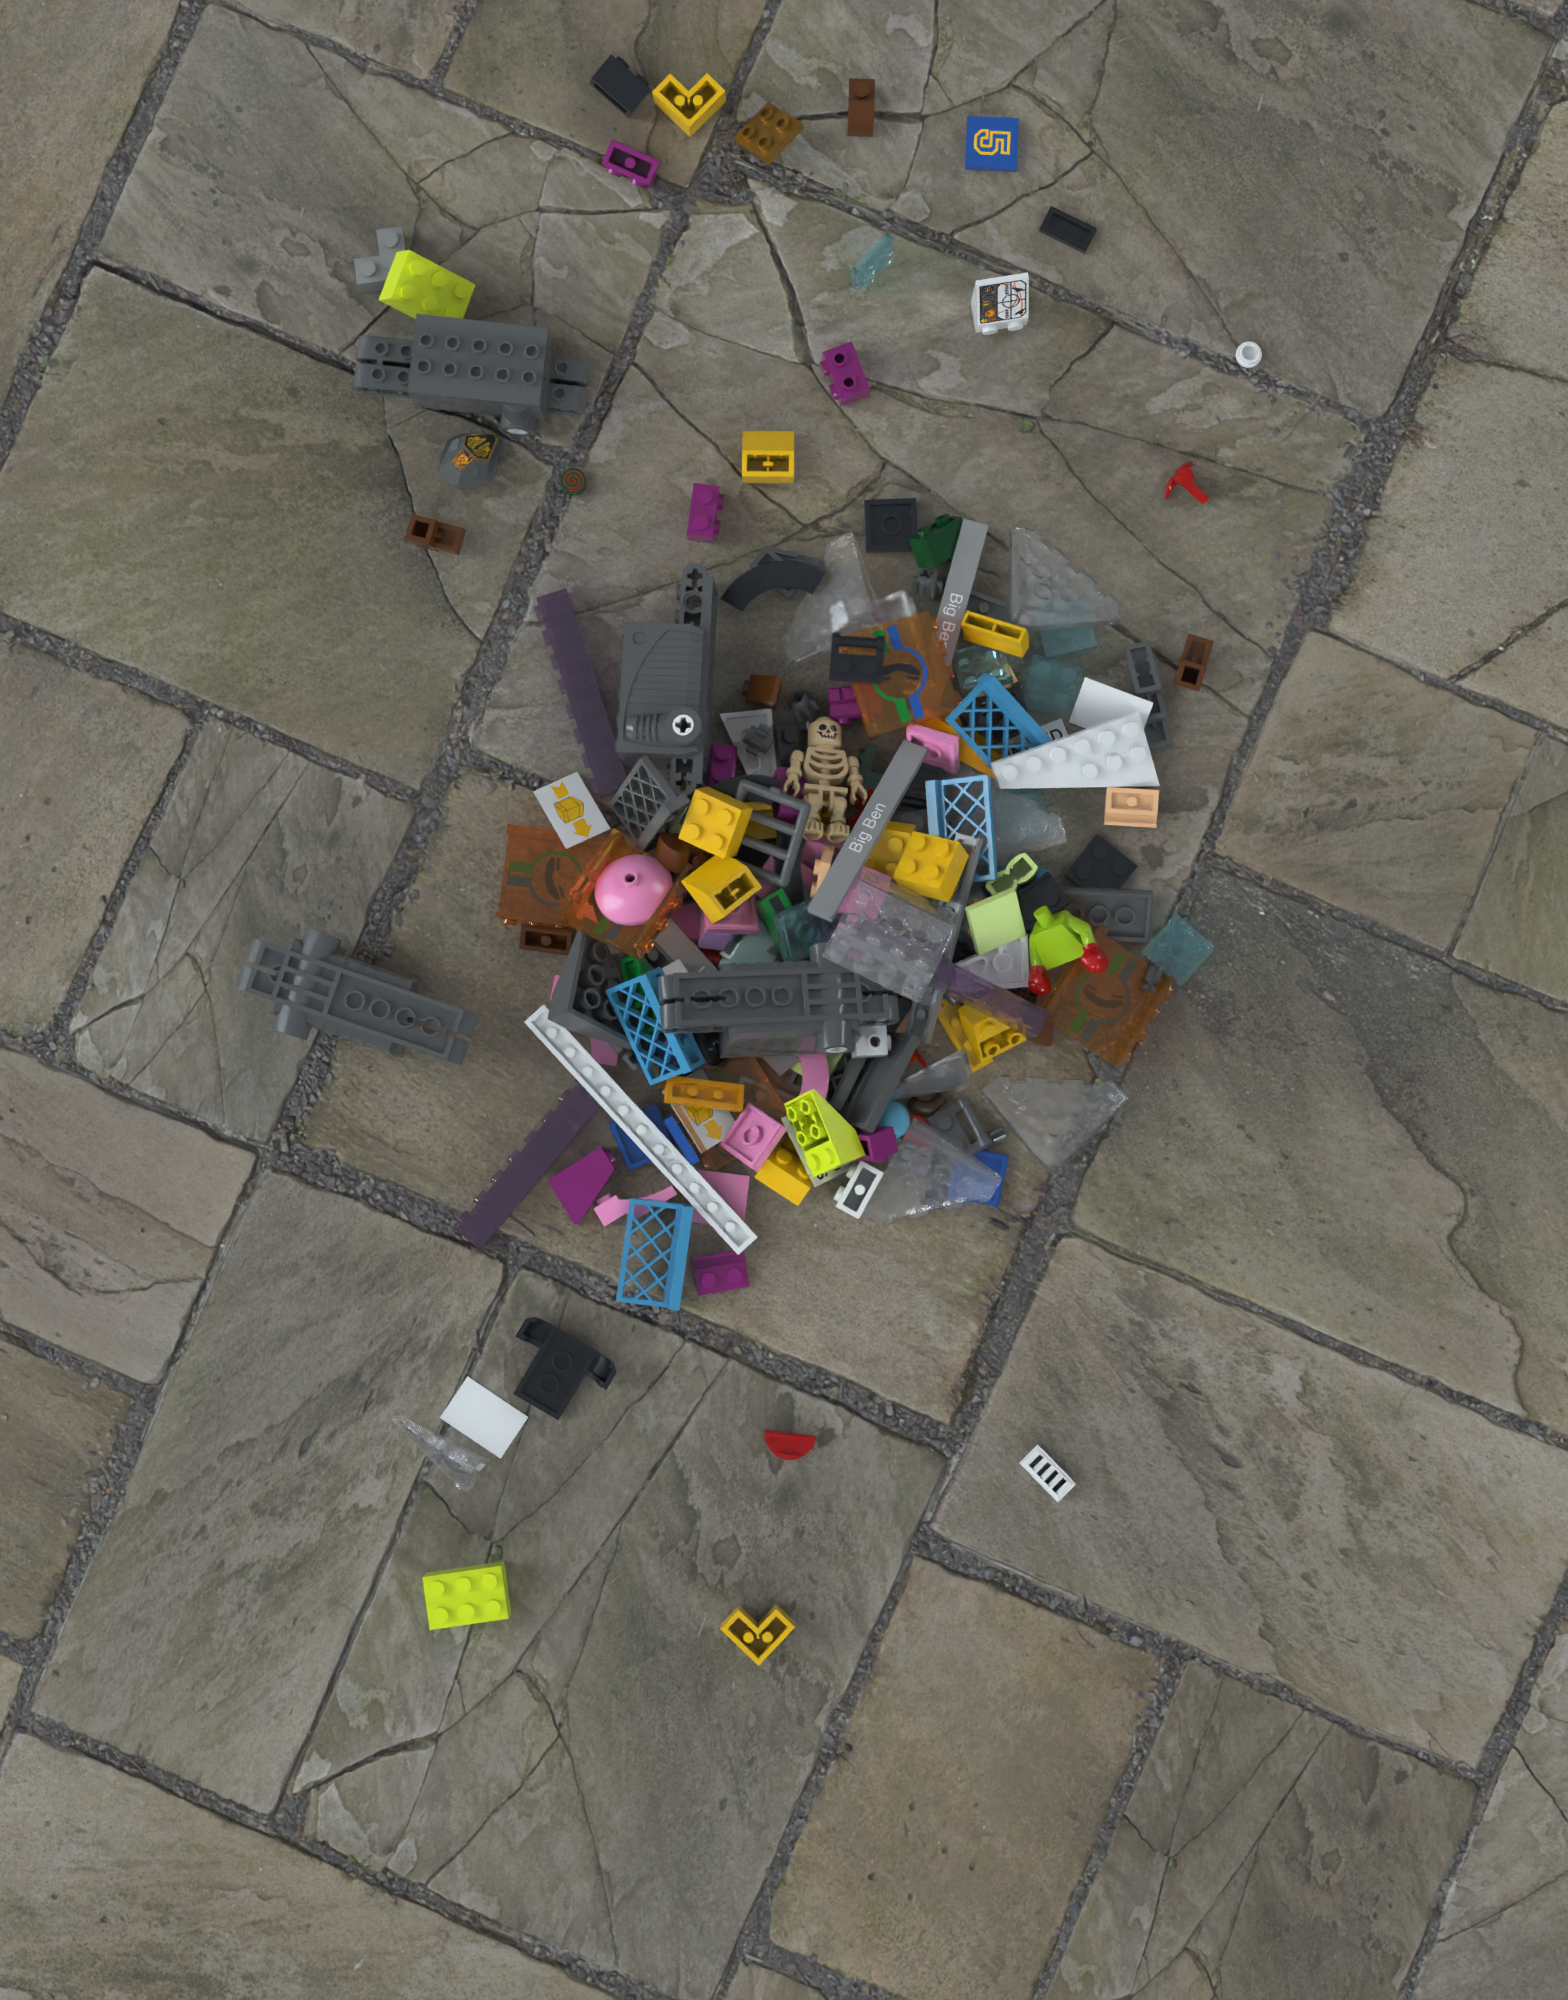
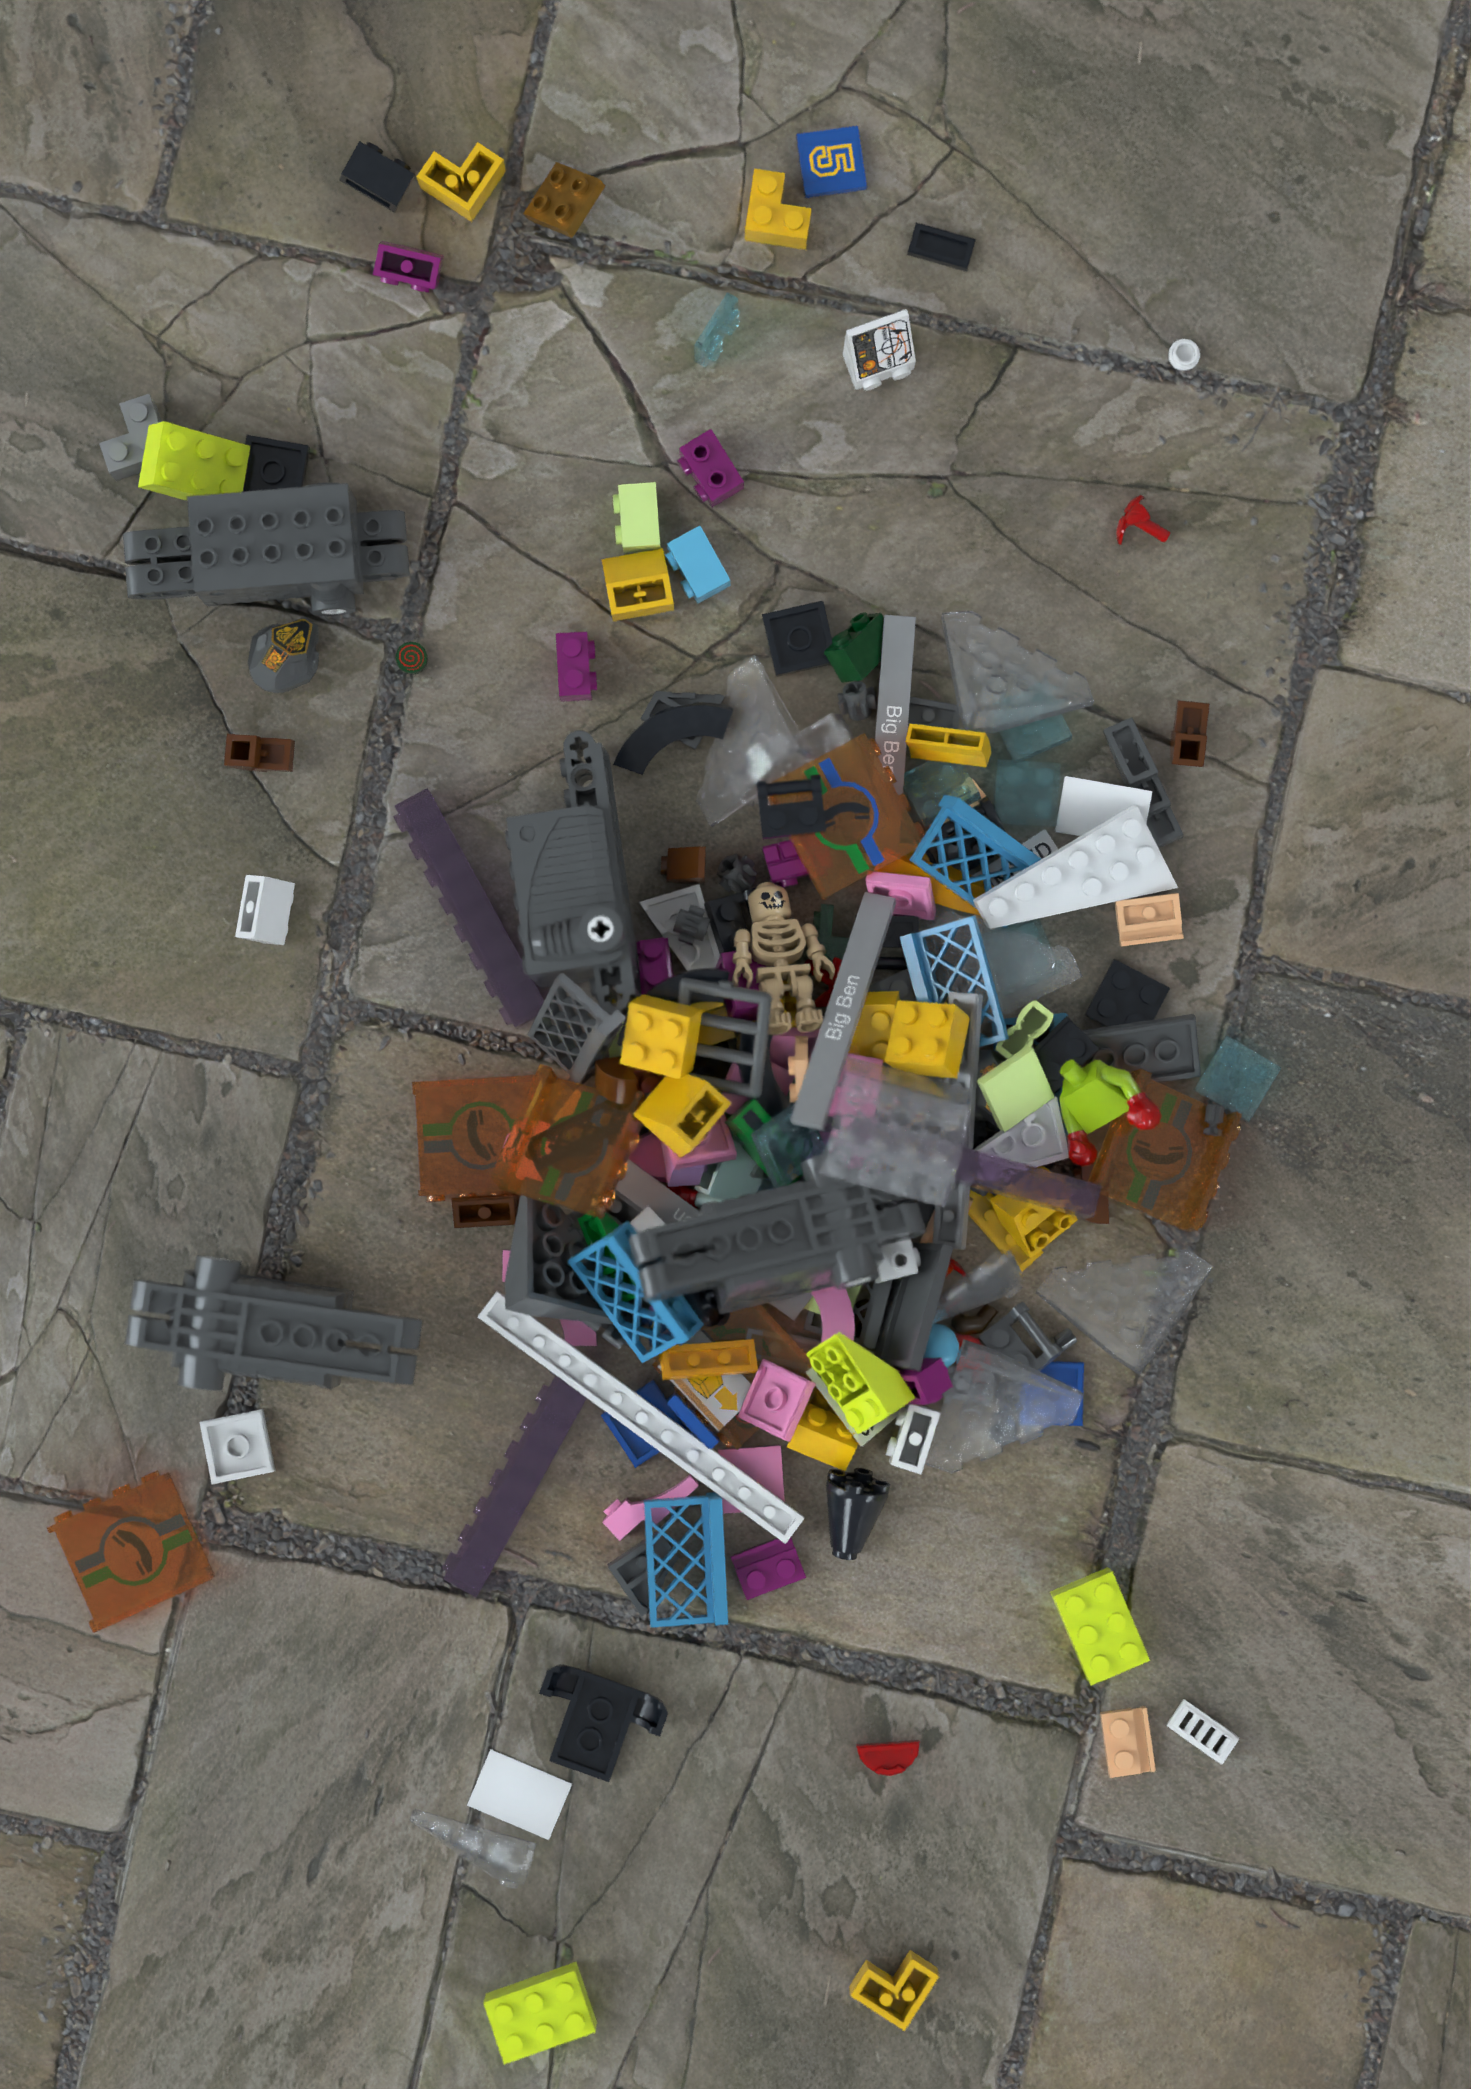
camera: 15 degrees left, 0 degrees up
white sticker [533,772,610,849] -> none
magenta slope [547,1147,617,1225] -> none
bright pink dish [595,854,674,926] -> none
reddish brown brick [847,78,875,137] -> none
none -> clear orange panel [47,1470,215,1633]
none -> white tile [199,1409,275,1484]
none -> white brick [235,875,295,945]
none -> black plate [243,435,310,492]
none -> dark grey wing [607,1531,678,1616]
none -> yellowish green brick [613,482,661,553]
none -> medium azure brick [665,526,731,604]
none -> yellow brick [745,168,812,250]
none -> black cone [826,1468,890,1560]
none -> neon yellow brick [1050,1567,1150,1686]
none -> light nougat plate [1100,1706,1156,1778]

